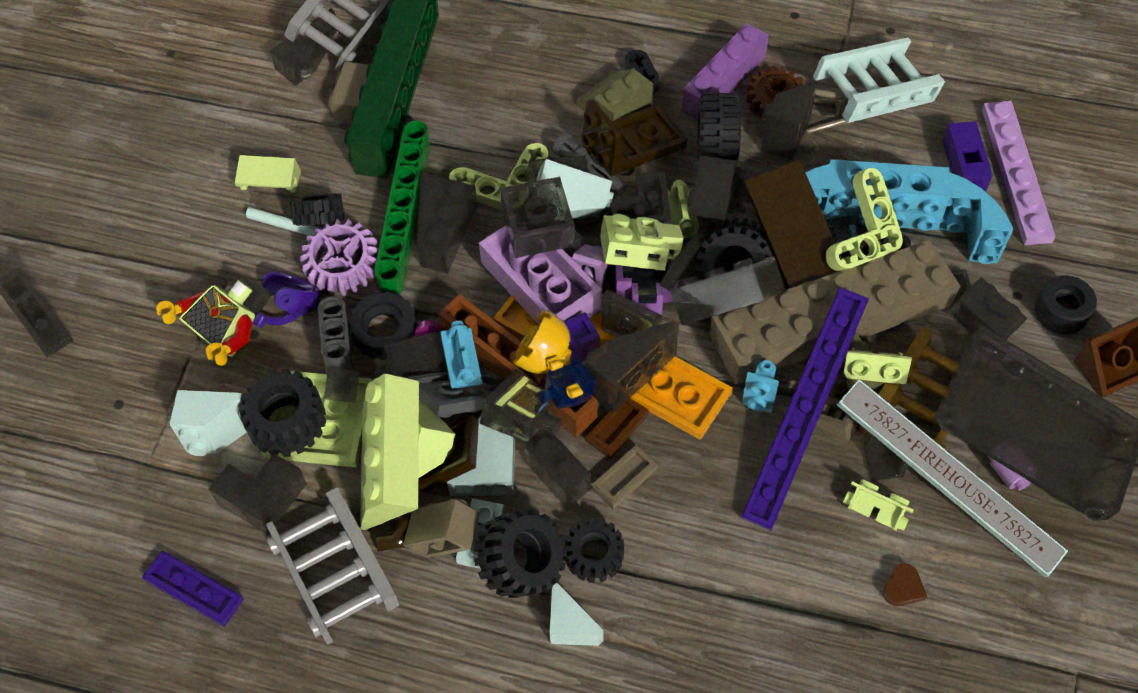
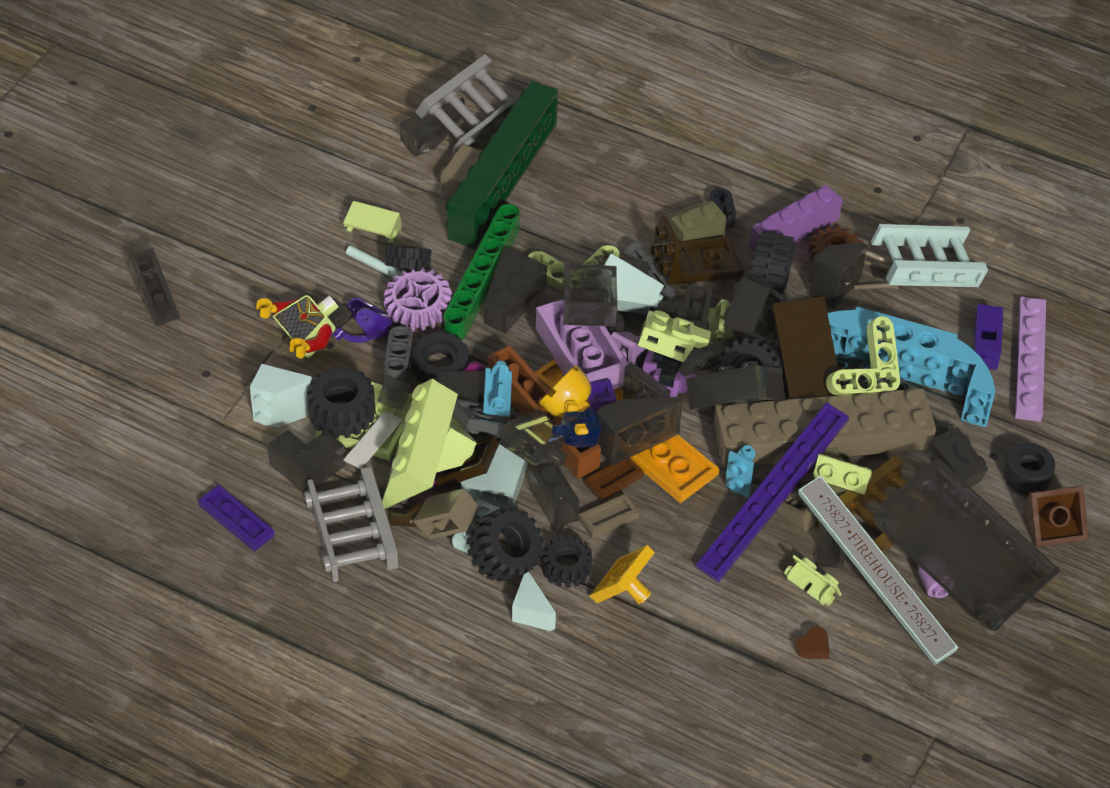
camera: 10 degrees right, 10 degrees down
none -> white sticker [344,411,403,469]
none -> yellow tile [589,545,655,604]

